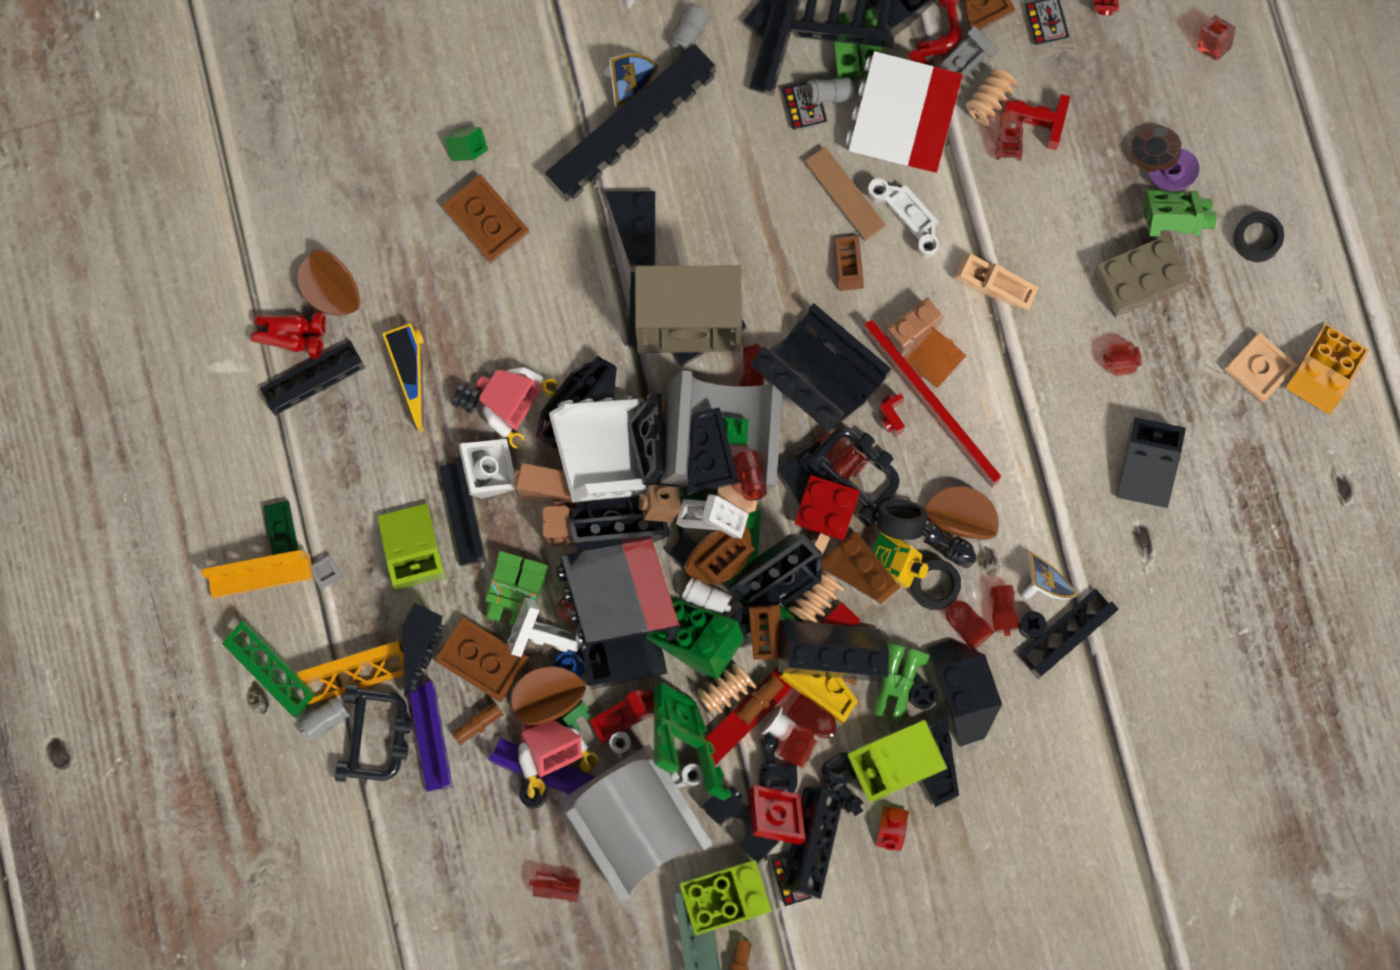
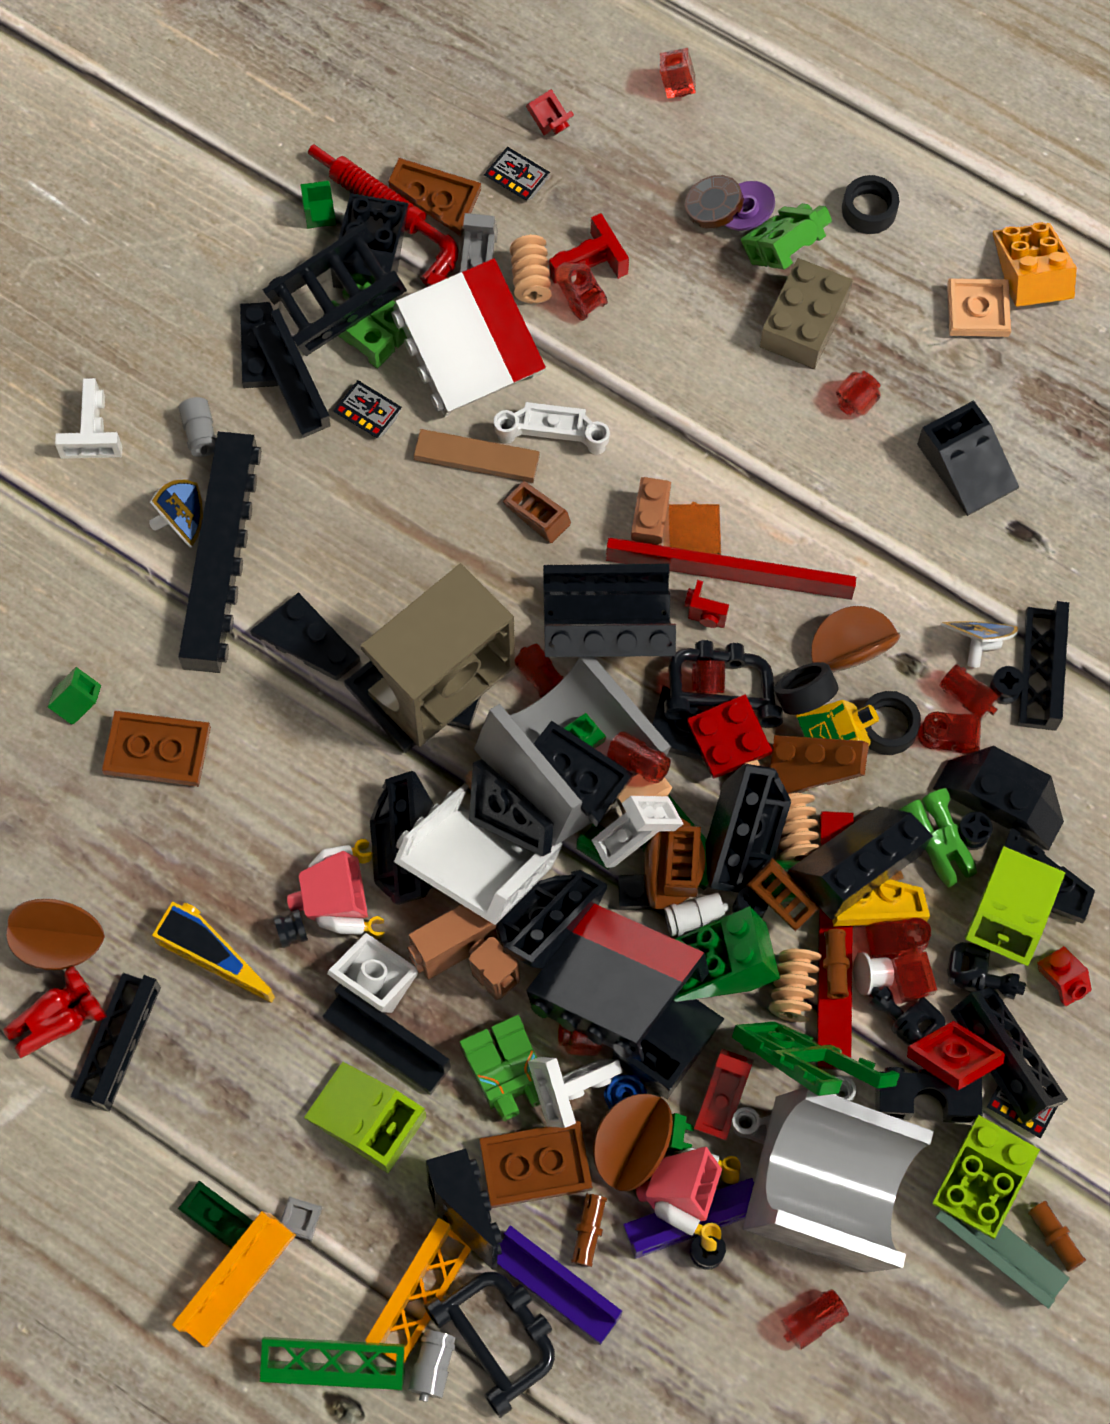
camera: 45 degrees left, 10 degrees down
medium nougat brick [639,485,681,522] -> none
light grey piece [805,77,855,105] -> none
black piece [921,524,977,568] -> none
light nougat slope [953,253,1039,311] -> none

